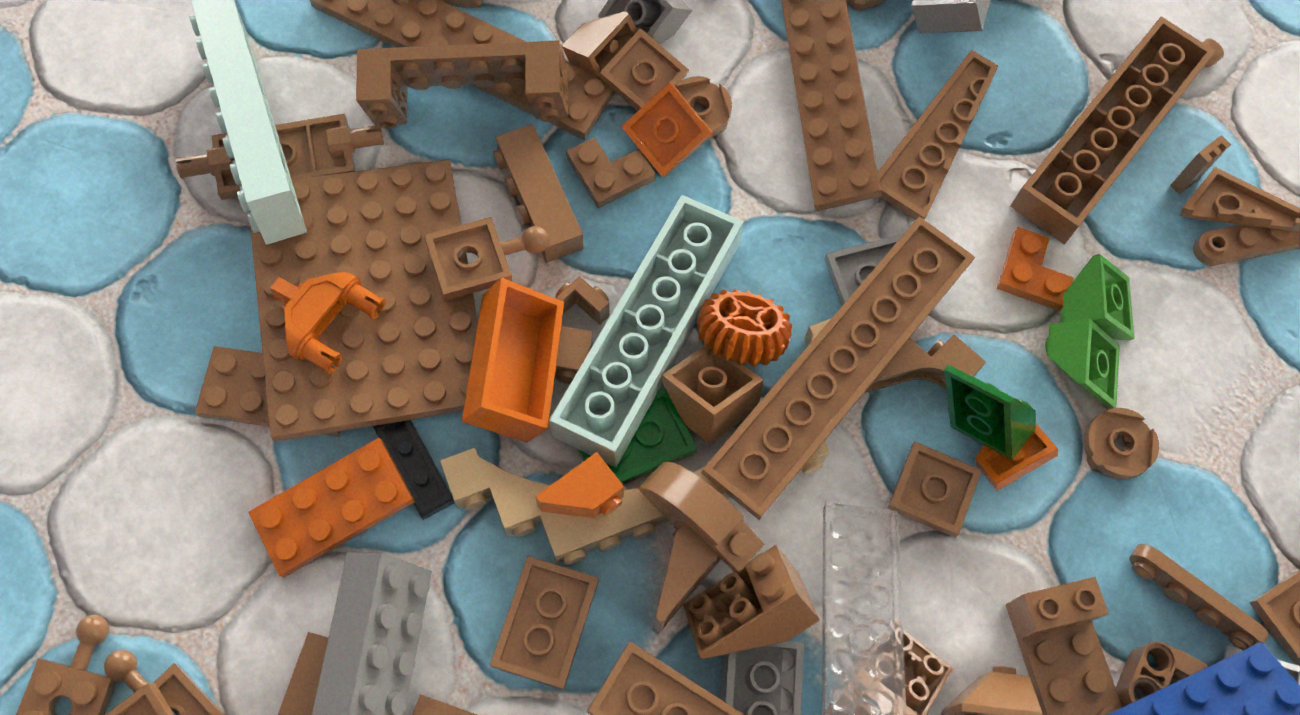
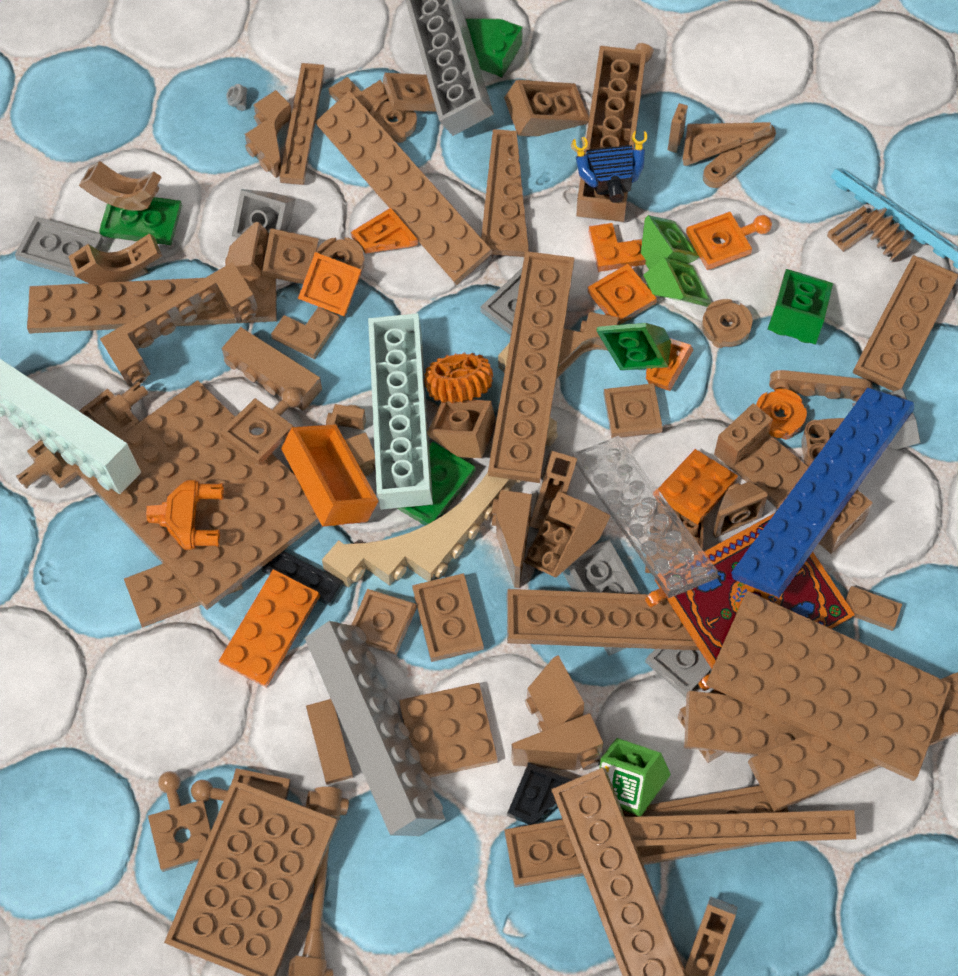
camera: 25 degrees left, 5 degrees down
orange slope [535,452,624,518] -> none
medium nougat arch [638,462,764,572] -> none
none -> orange wing [351,208,418,254]
none -> medium nougat plate [352,589,417,655]
none -> medium nougat slope [504,80,589,136]
none -> medium nougat slope [529,450,577,529]
none -> torso [571,131,647,203]
none -> orange plate [587,264,657,325]
none -> orange plate [654,449,738,525]
none -> orange plate [686,211,772,270]
none -> orange plate [756,388,807,440]
none -> green slope [767,269,833,345]

